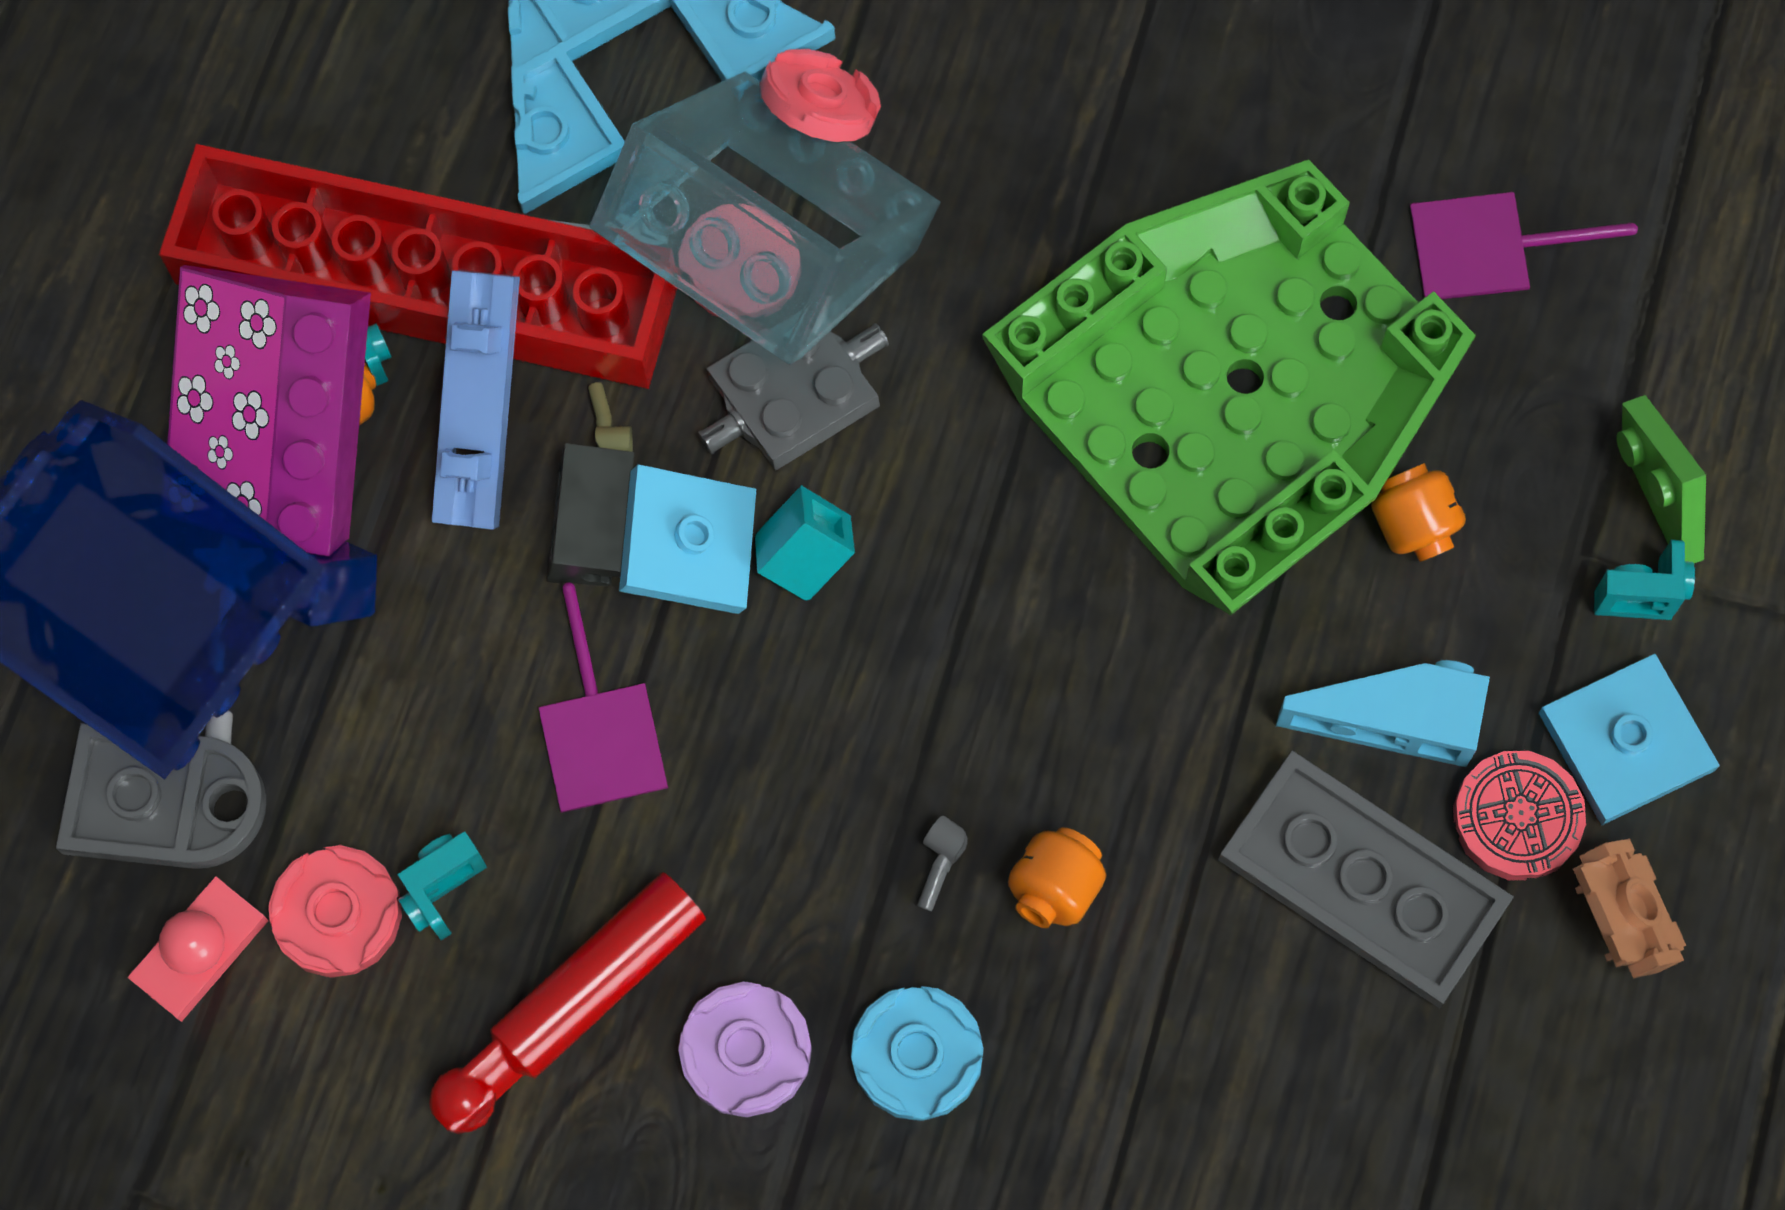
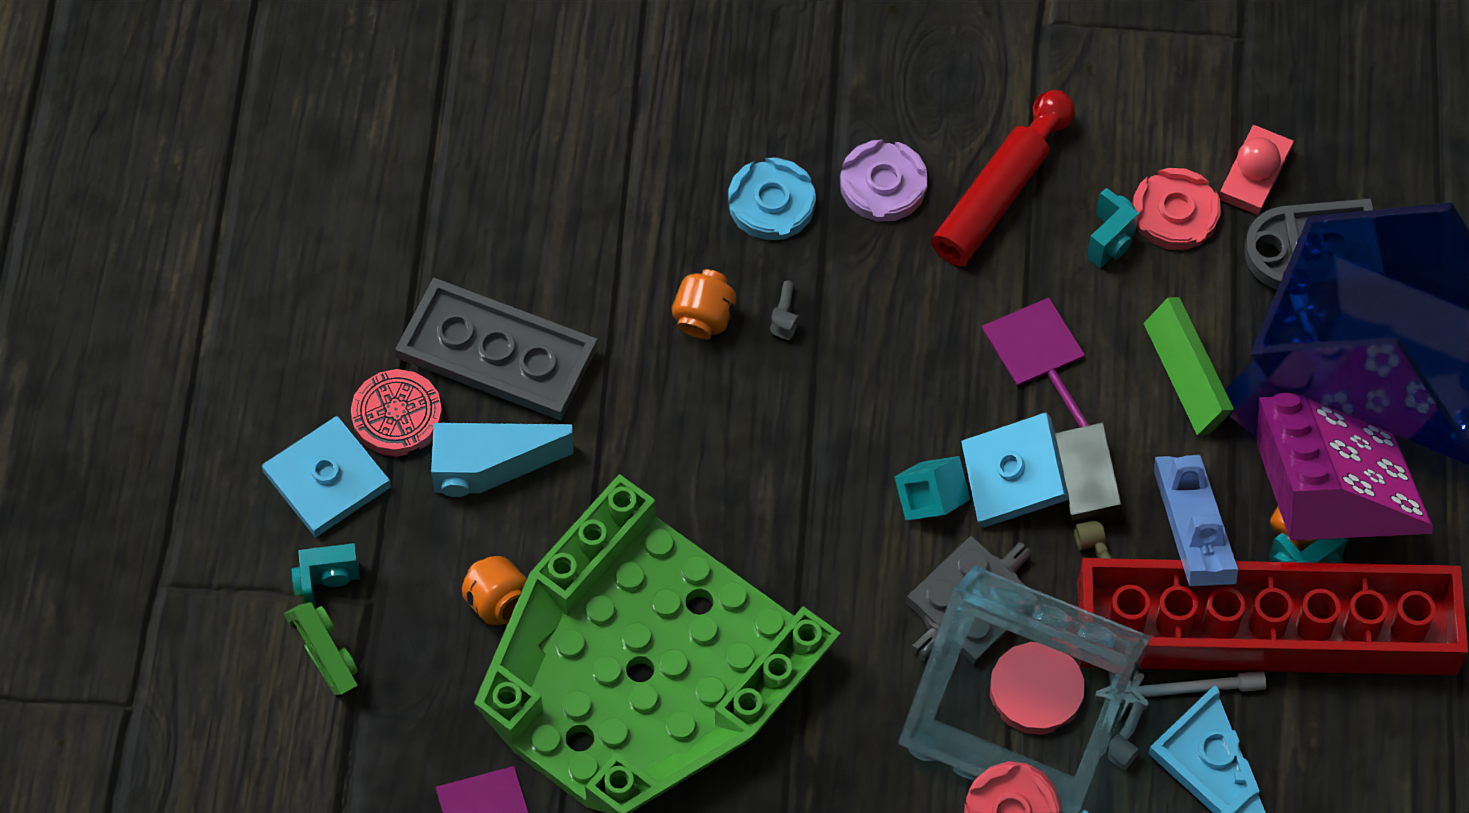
camera: 165 degrees right, 10 degrees down
nougat piece [1573,839,1686,978] -> none
none -> bright green tile [1143,297,1234,436]

